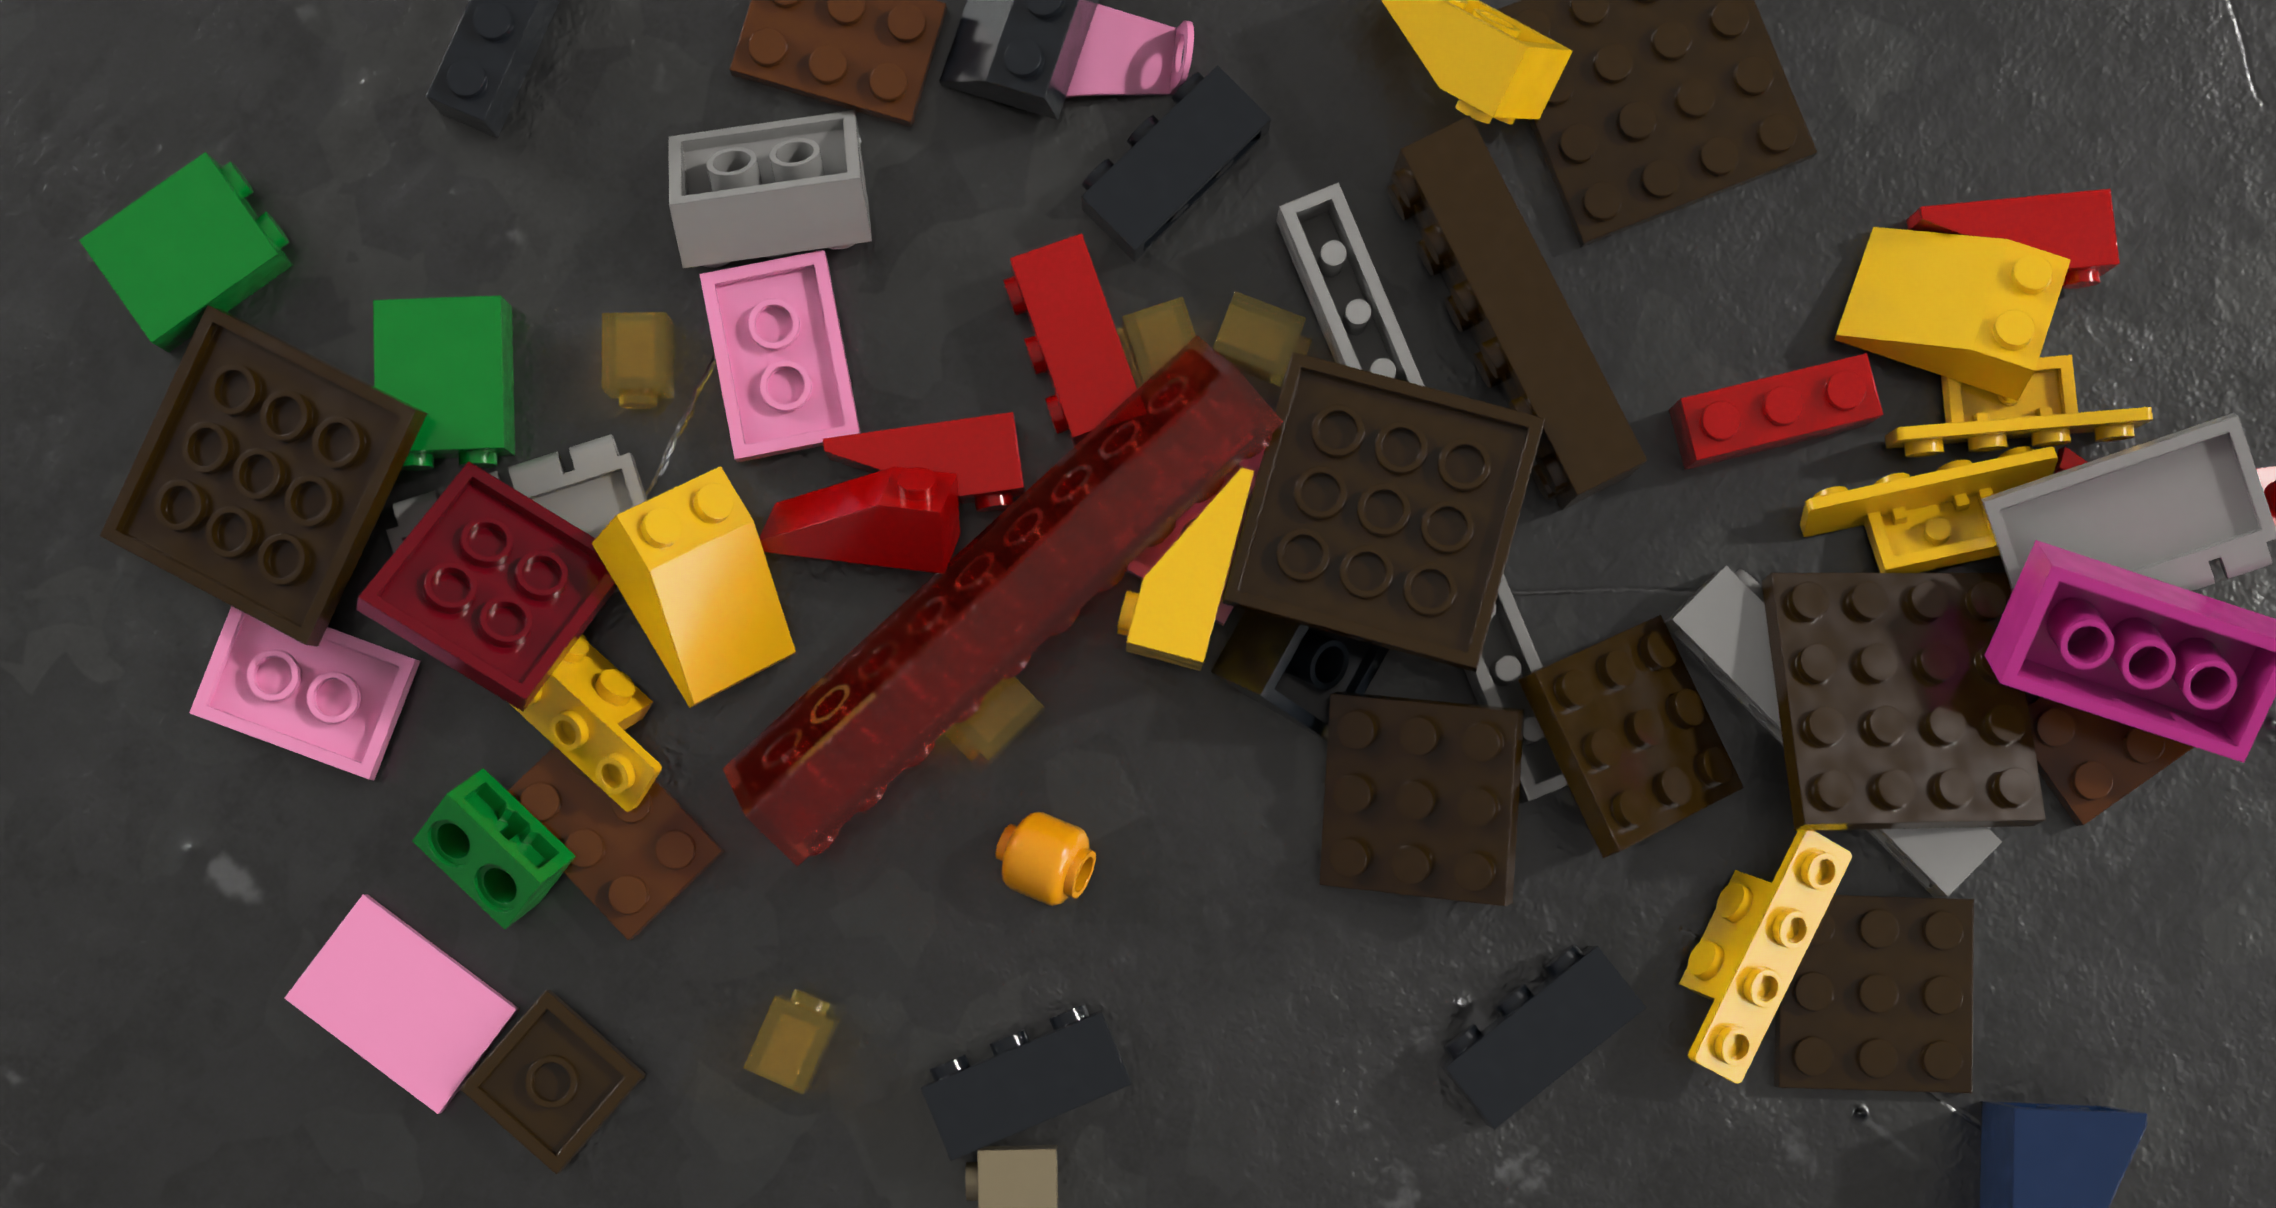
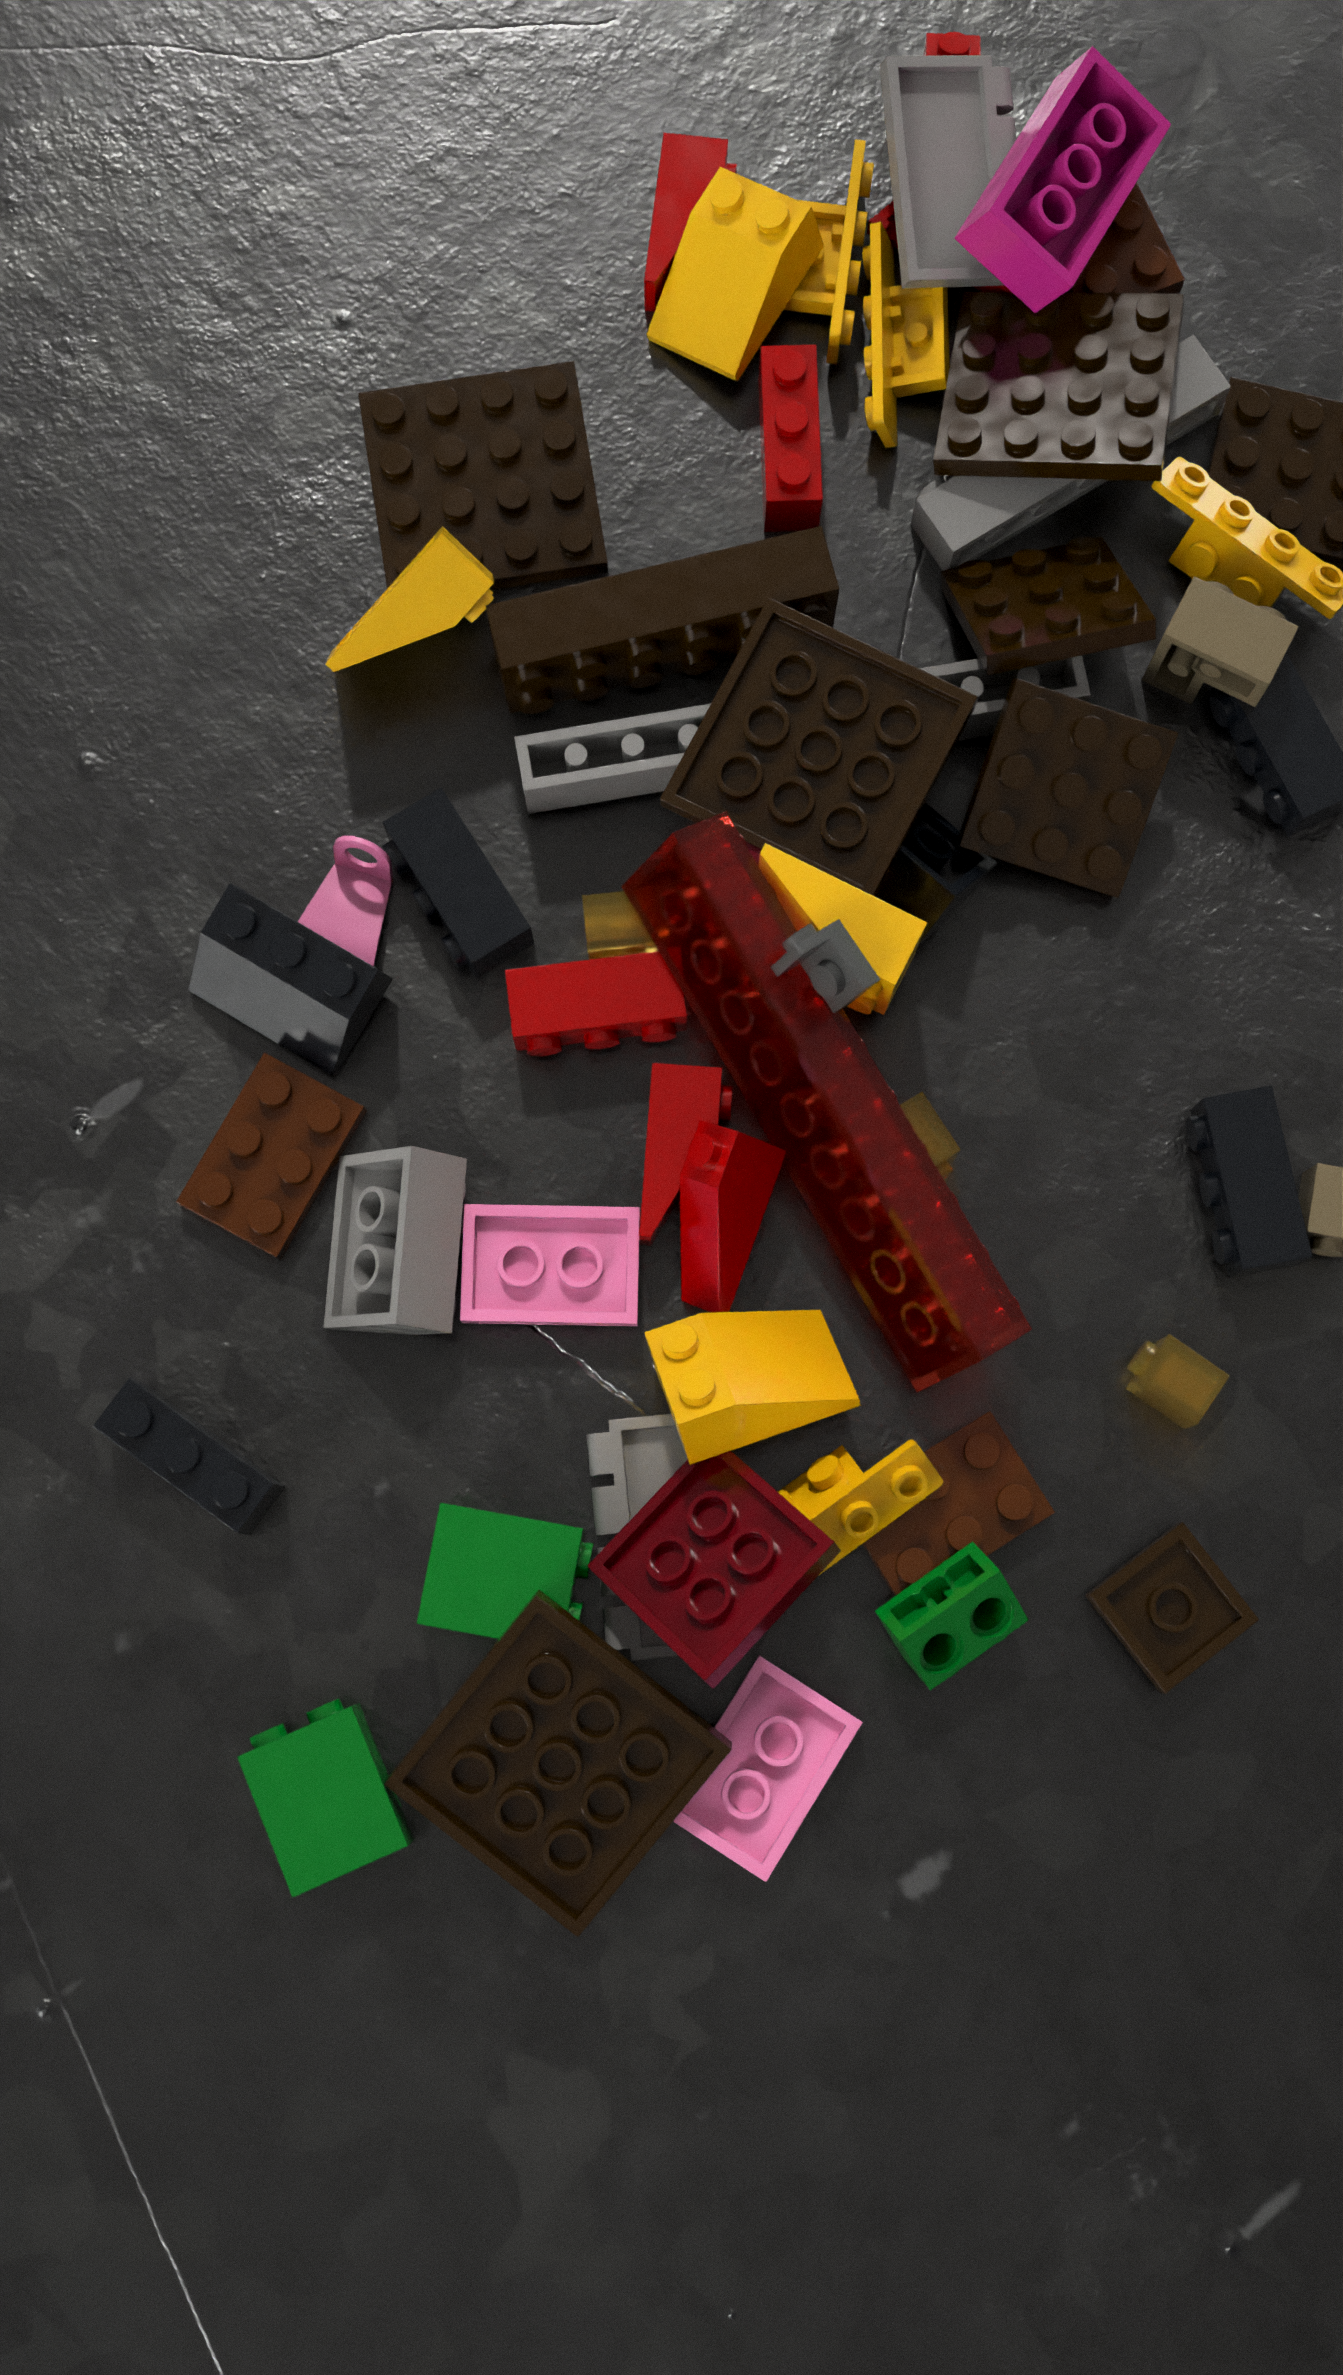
camera: 75 degrees left, 5 degrees down
bright pink tile [284,894,520,1114] -> none
clear yellow brick [601,312,674,409] -> none
light orange head [995,812,1096,906] -> none
clear yellow brick [1211,291,1312,387] -> none
none -> dark grey bracket [771,919,880,1014]
none -> dark tan brick [1142,576,1299,707]

